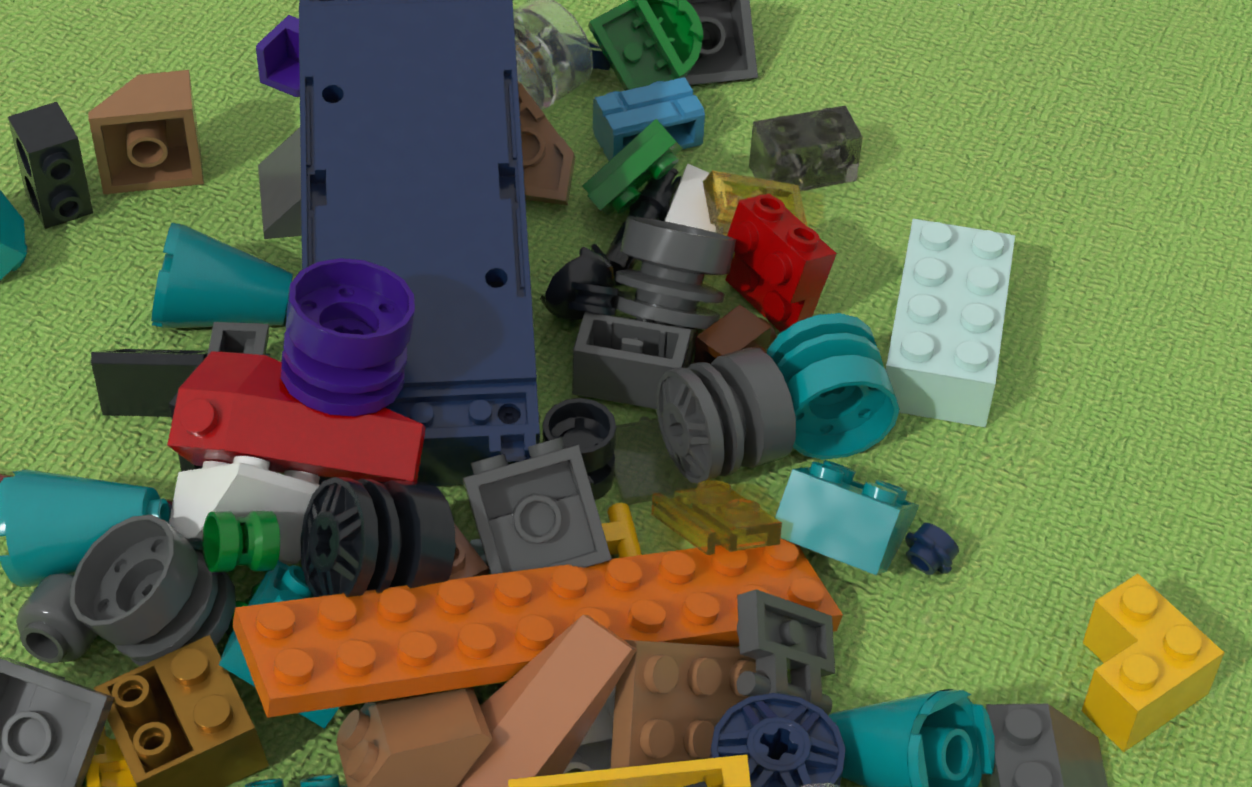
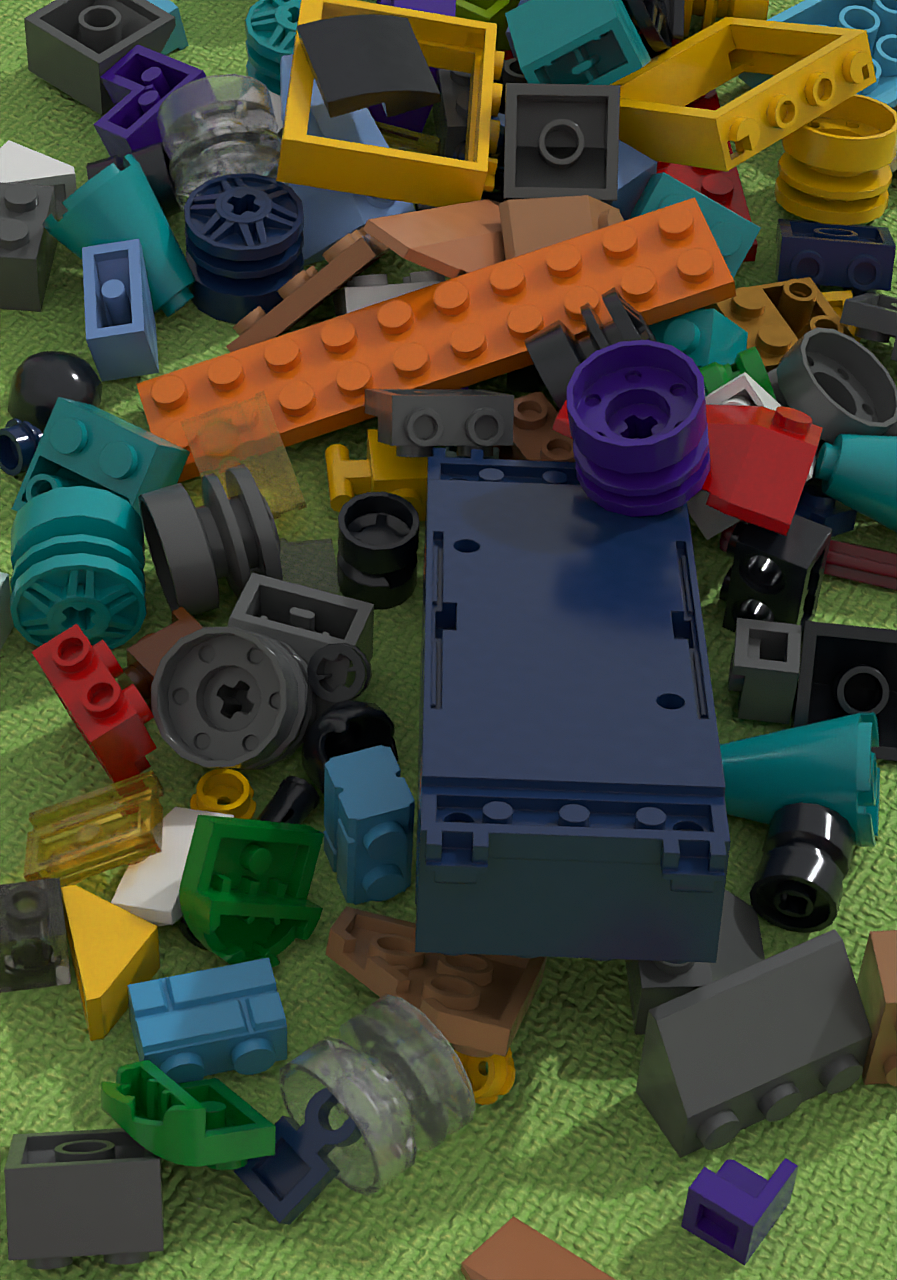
camera: 175 degrees left, 0 degrees up
dark grey plate [736,589,835,715] -> none
none -> black hair [8,351,102,433]
none -> yellow slope [61,885,160,1041]
none -> medium blue slope [82,239,159,382]
none -> dark azure brick [324,745,415,905]
none -> dark grey slope [636,929,872,1158]
none -> black wheel [749,802,856,933]

